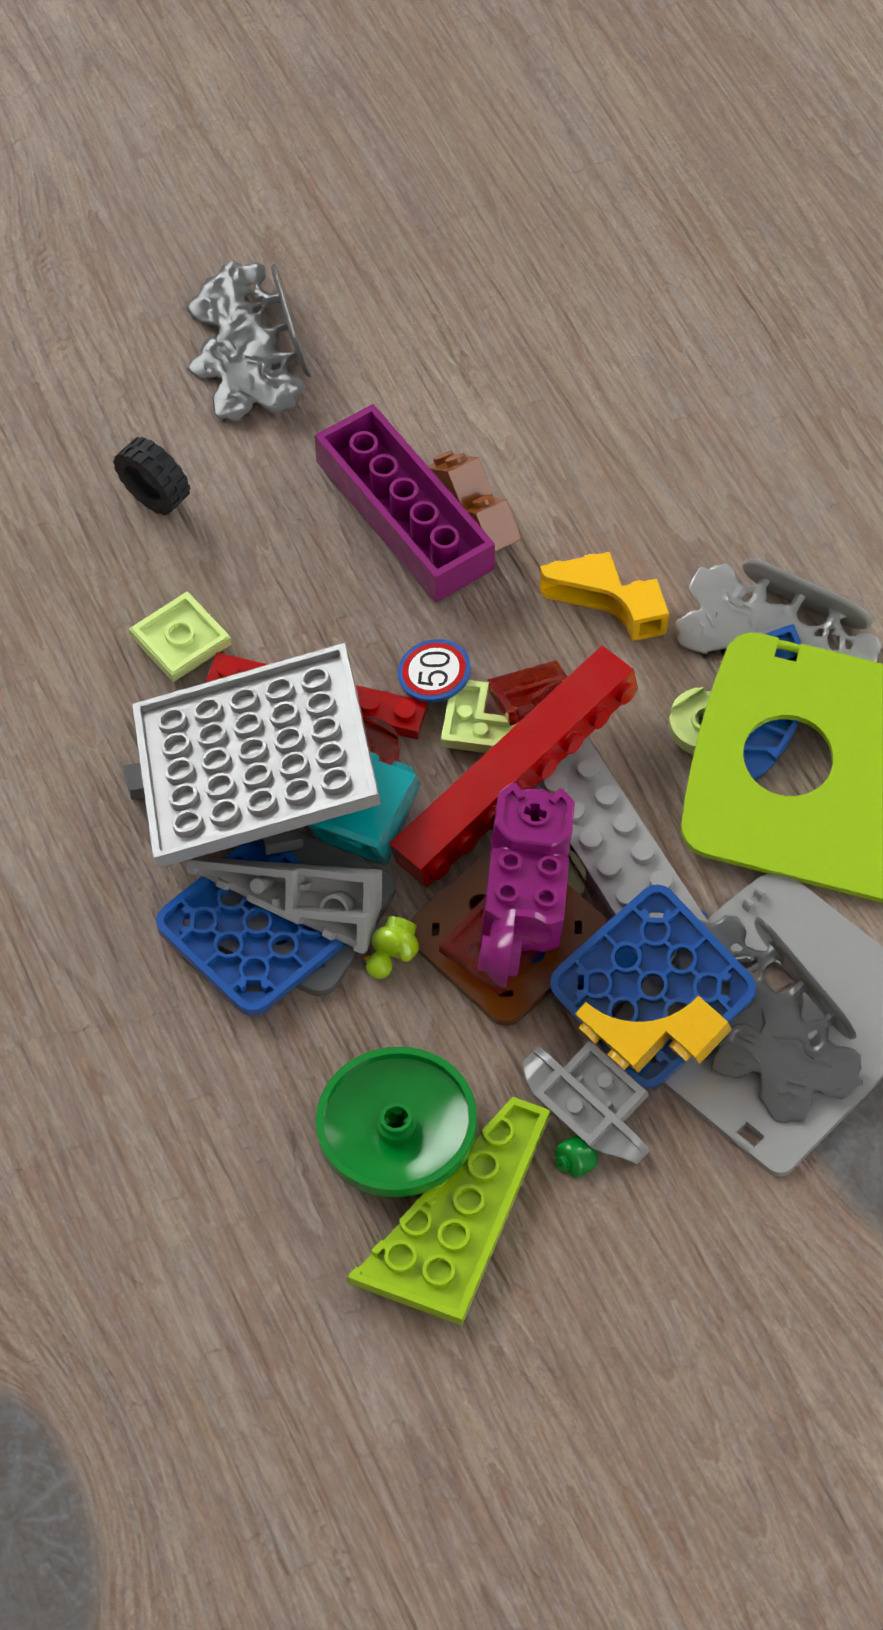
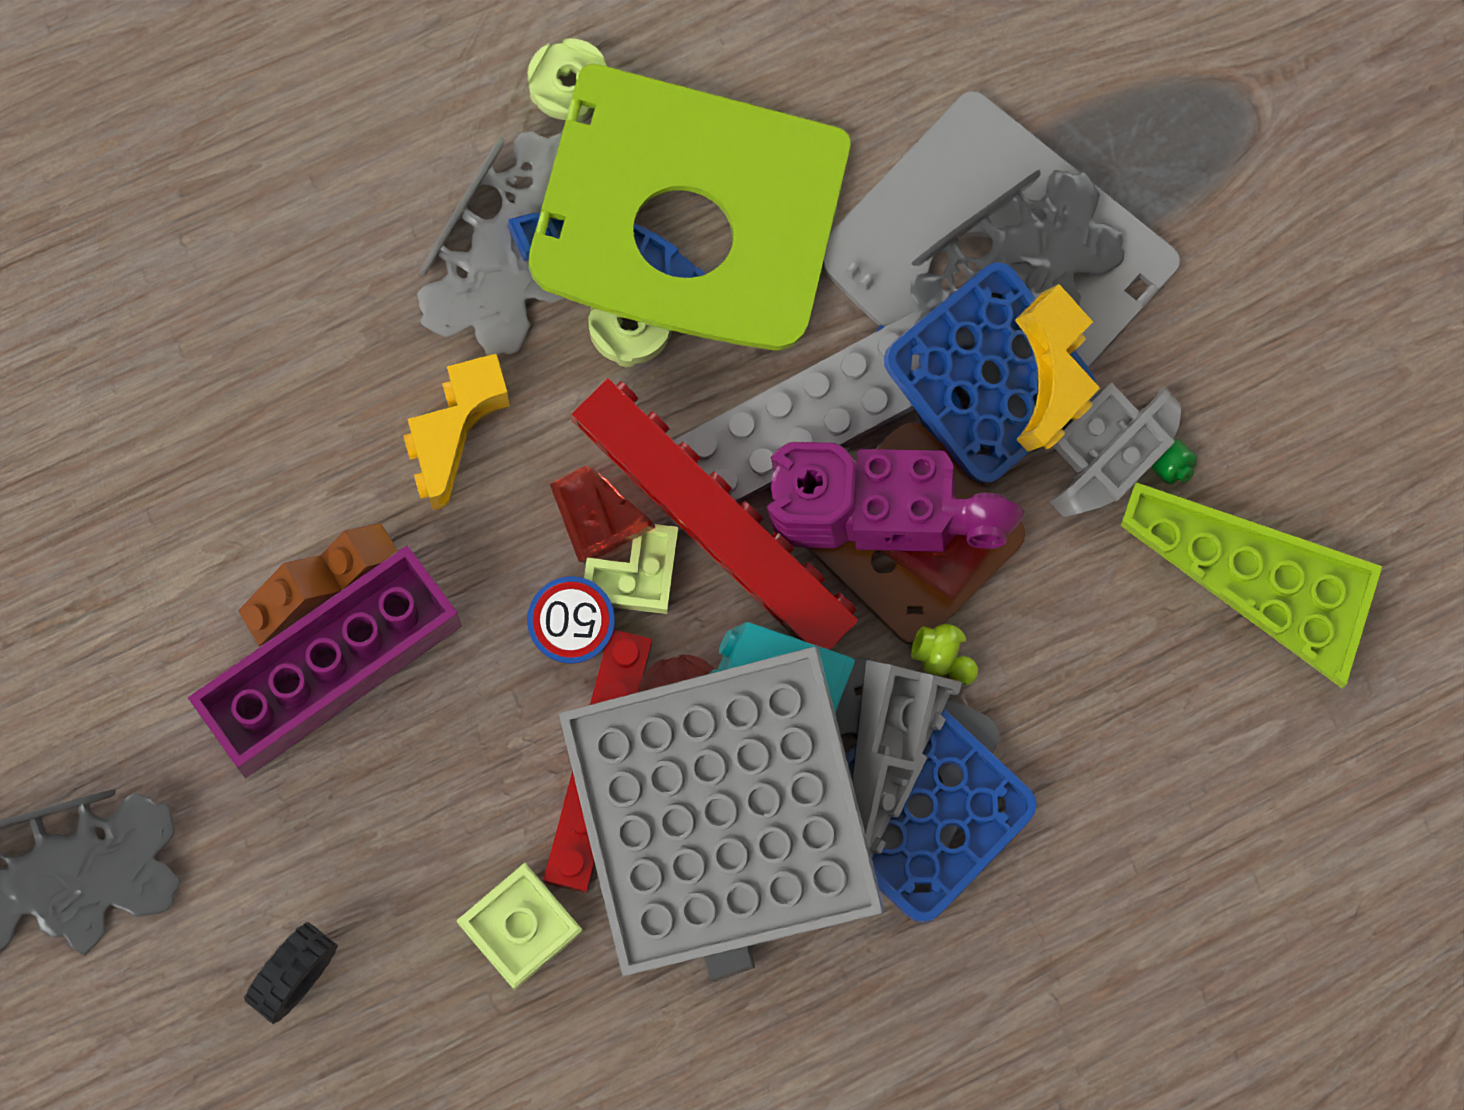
camera: 95 degrees left, 15 degrees up
green dish [316,1046,477,1197] -> none

